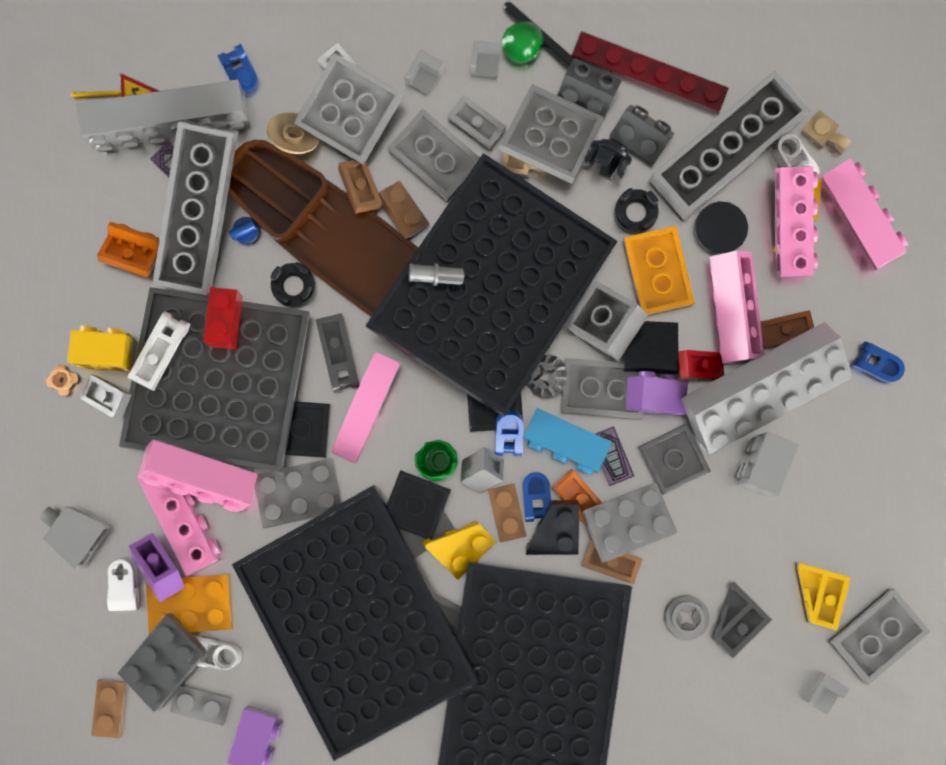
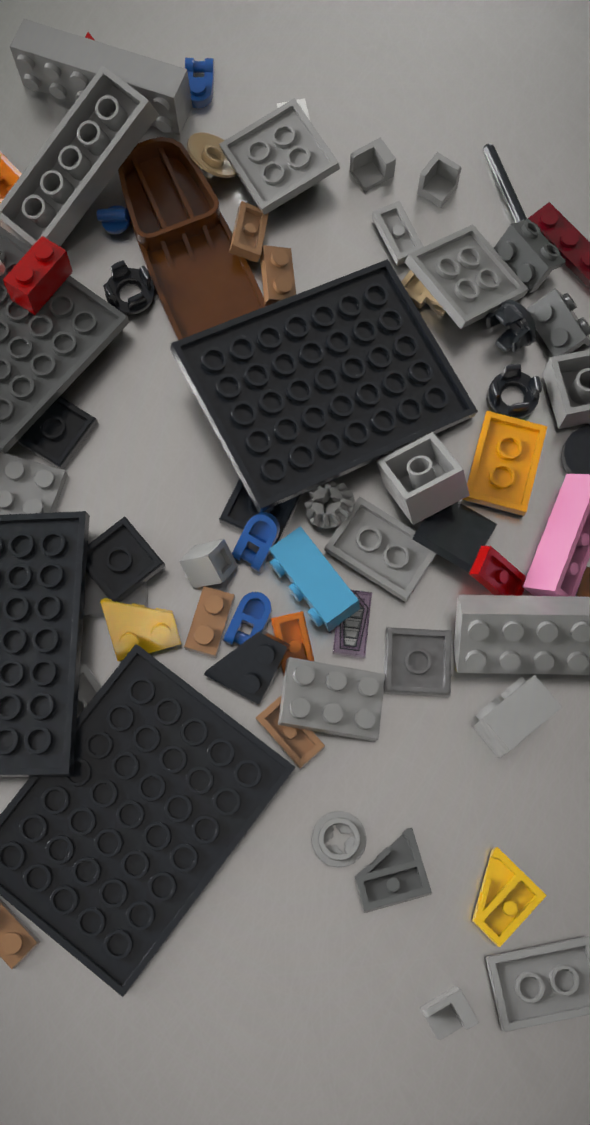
camera: 30 degrees right, 10 degrees down
dark grey plate [315,313,360,393] -> none
bright pink slope [331,352,400,464] -> none
light grey plate [387,108,480,201] -> none
light grey axle [408,263,464,286] -> none
green hair [415,440,458,481] -> none
green hair [501,21,544,64] -> none
medium lavender brick [626,372,688,415] -> none

